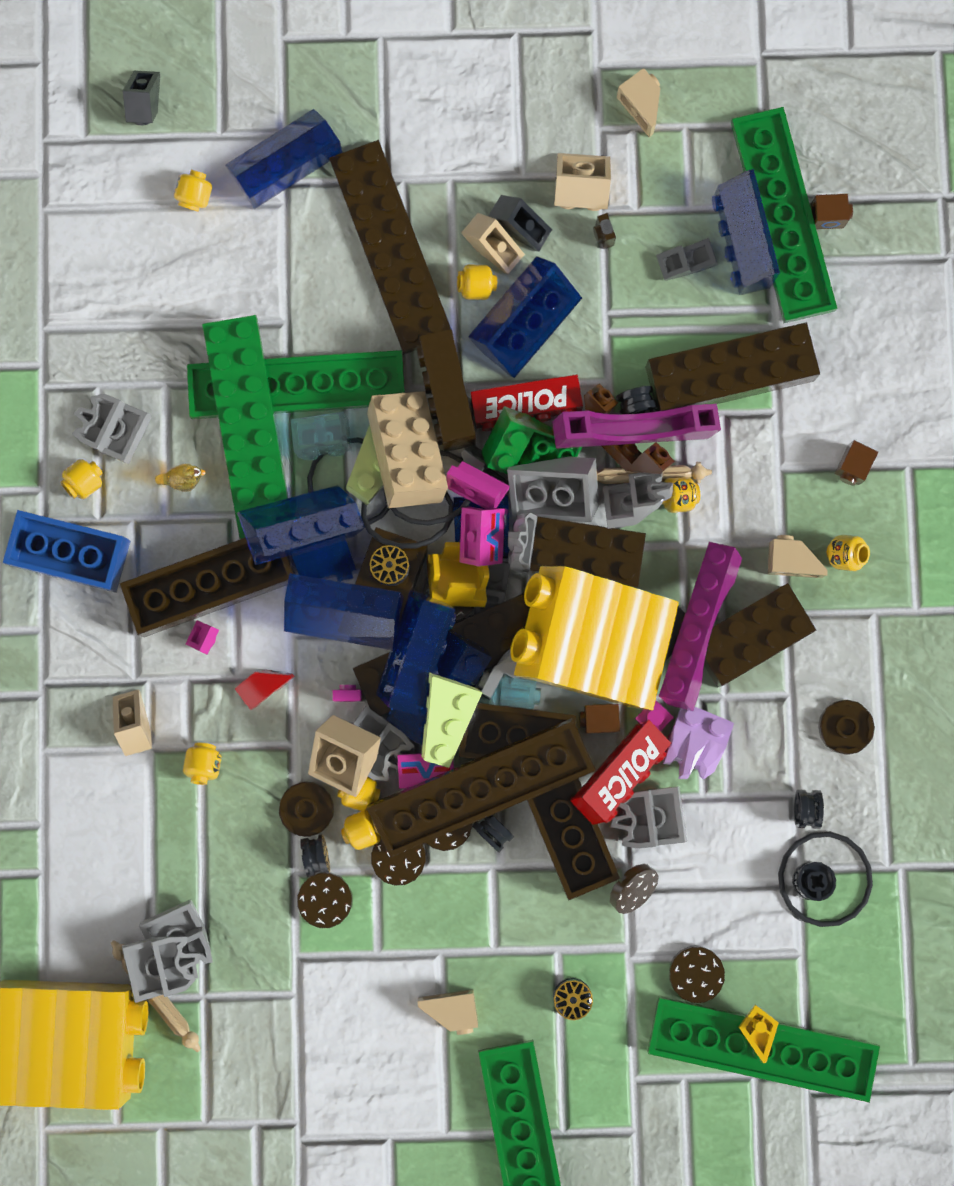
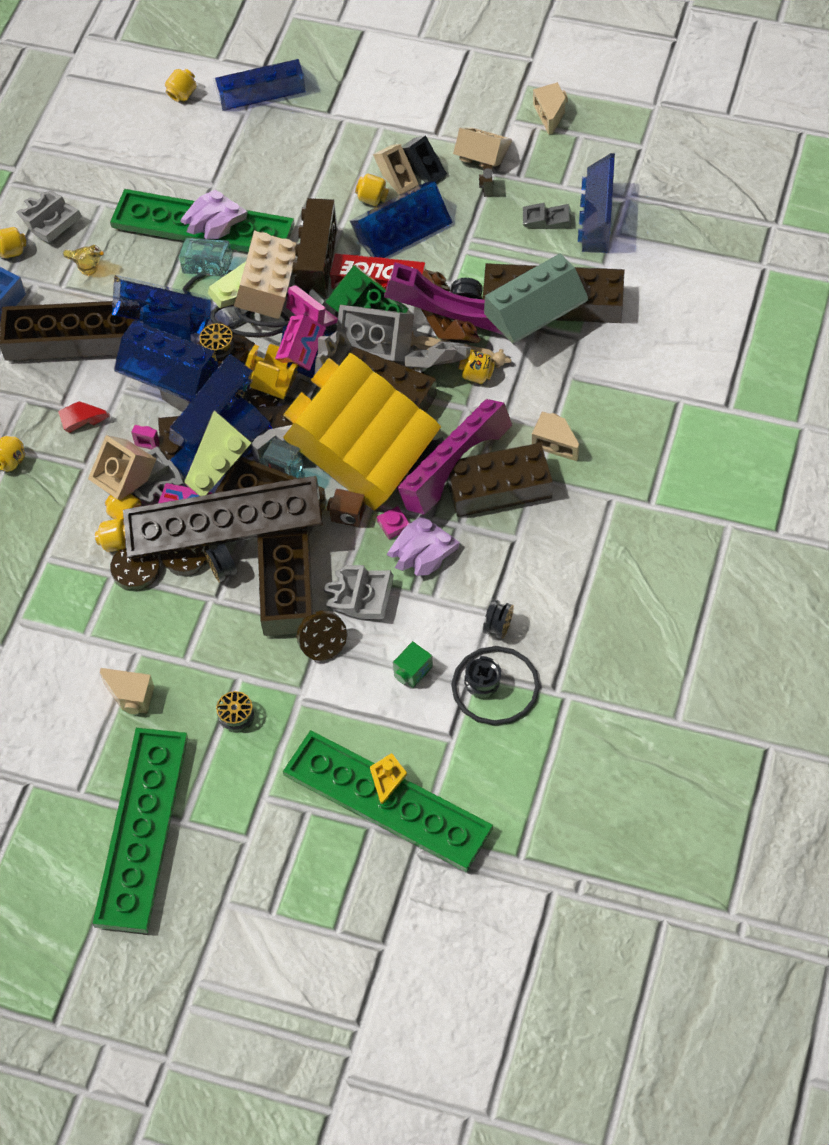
camera: 20 degrees right, 25 degrees down
black slope [123,70,160,126] -> none
dark pink plate [186,620,219,655] -> none
green plate [202,315,294,539] -> none
dark brown tile [279,782,334,837] -> none
dark brown tile [297,872,353,928] -> none
black wheel [300,835,330,877] -> none
dark brown plate [329,140,453,355] -> none
brick [570,720,671,825] -> none
dark brown tile [669,946,725,1003] -> none
green plate [731,107,838,324] -> none
reddish brown brick [810,194,853,230] -> none
dark brown tile [818,700,875,755] -> none
yellow head [826,535,870,571] -> none
reddish brown brick [834,440,878,486] -> none
none -> lavender plate [180,190,248,239]
none -> green brick [393,641,433,688]
none -> sand green slope [484,253,588,344]

